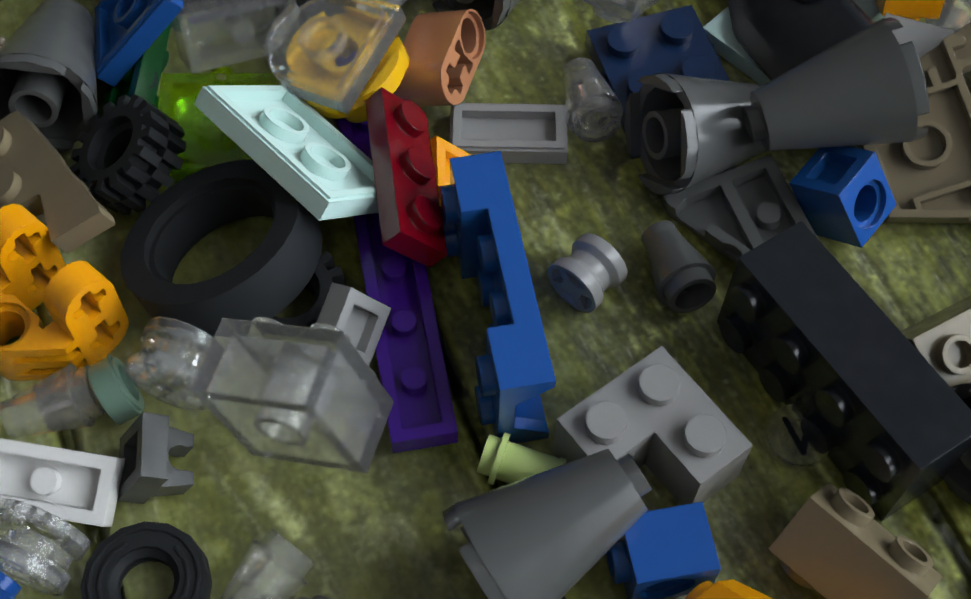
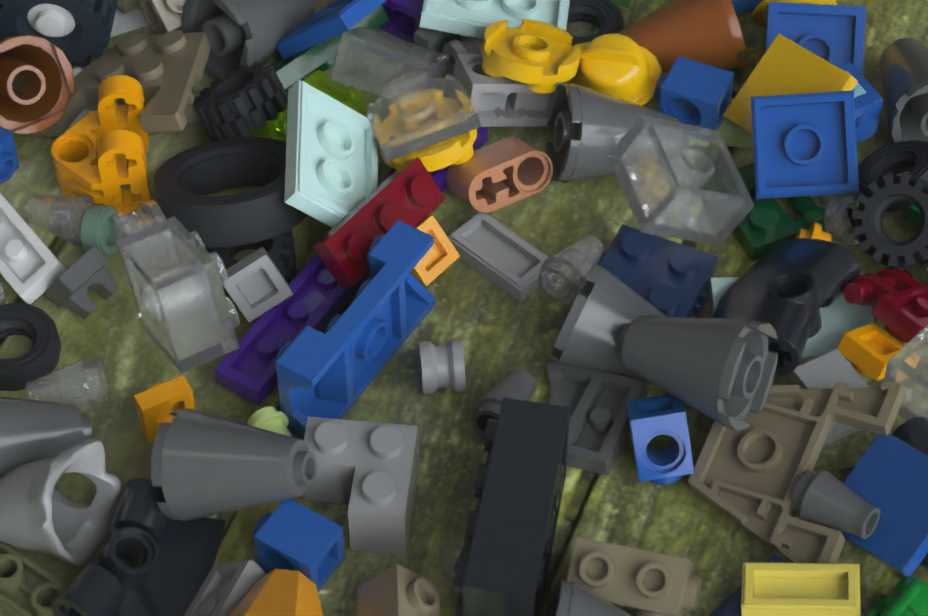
camera: 45 degrees right, 10 degrees down
none -> light orange plate [134,375,196,443]

